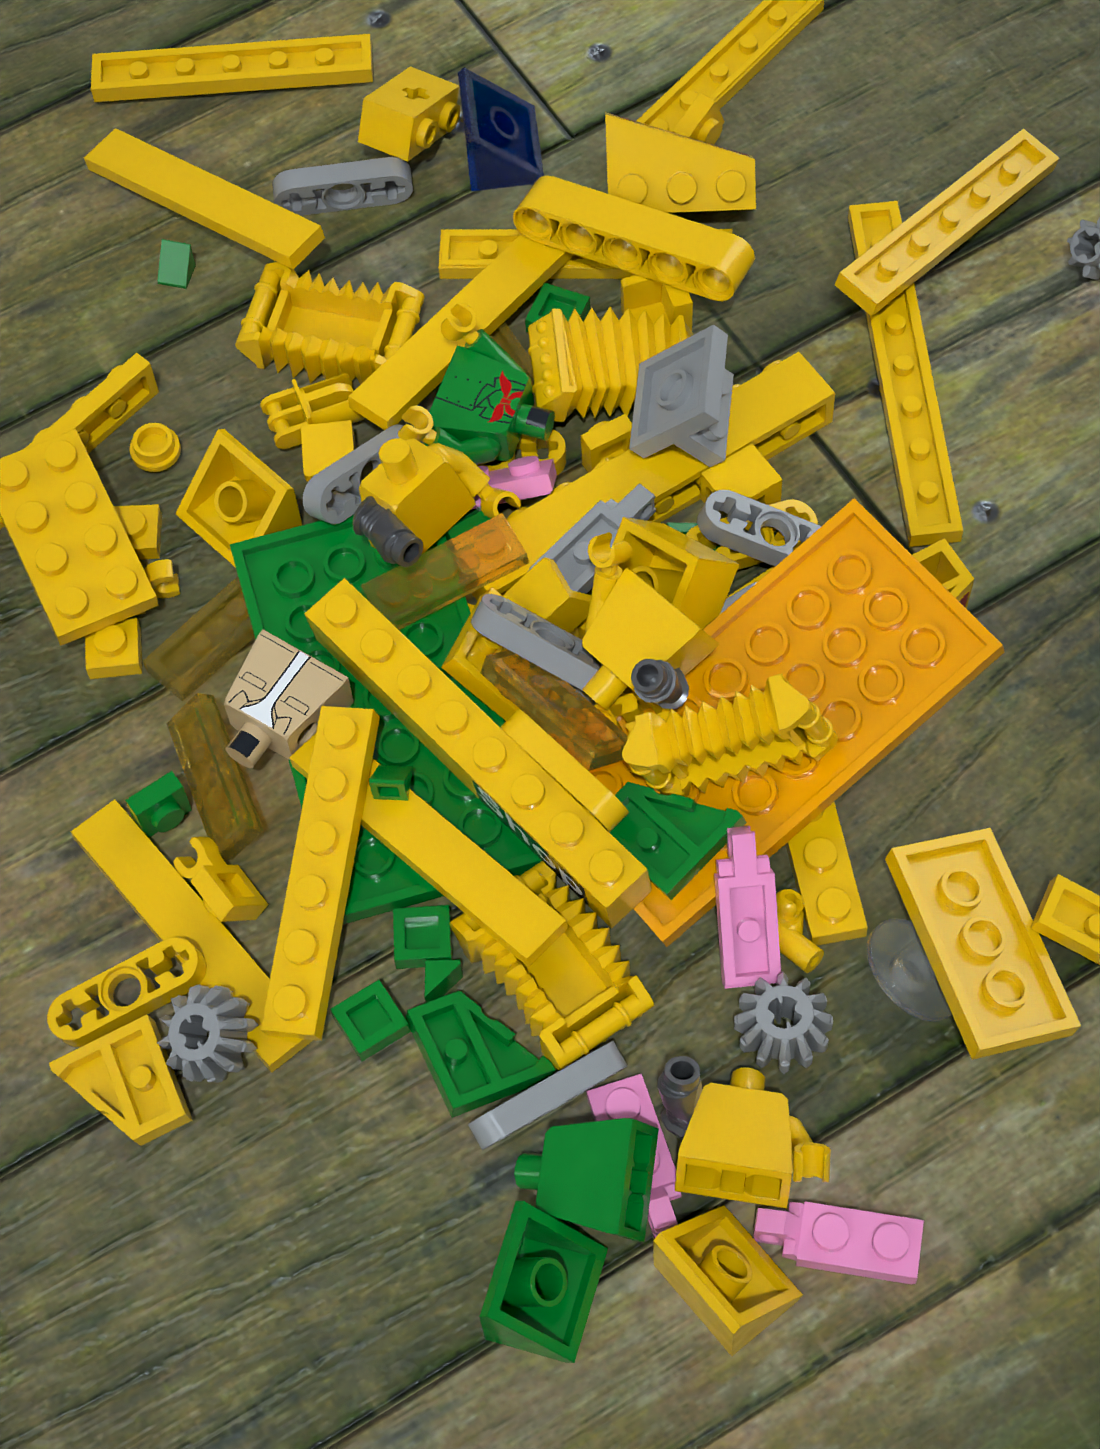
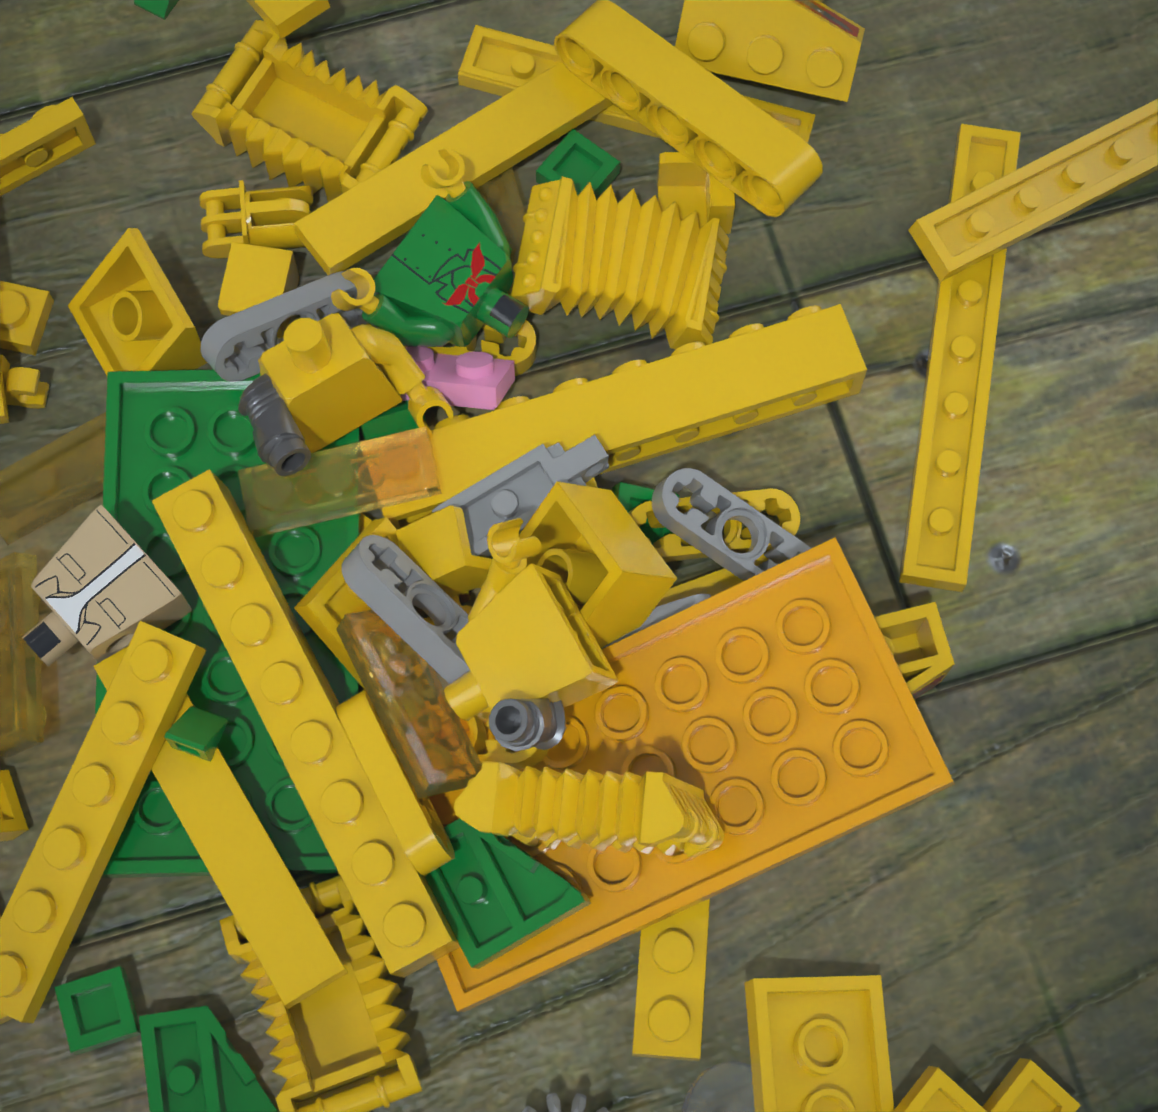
camera: 10 degrees right, 10 degrees up
yellow plate [129,423,181,472] -> none
green plate [393,905,452,969] -> none
green piece [424,960,463,1003] -> none
yellow plate [581,414,632,473] -> none
light grey bracket [629,325,734,467] -> none
yellow panel [701,443,783,505] -> none
bright pink hinge [714,826,781,989] -> none
yellow arm [776,889,824,973] -> none

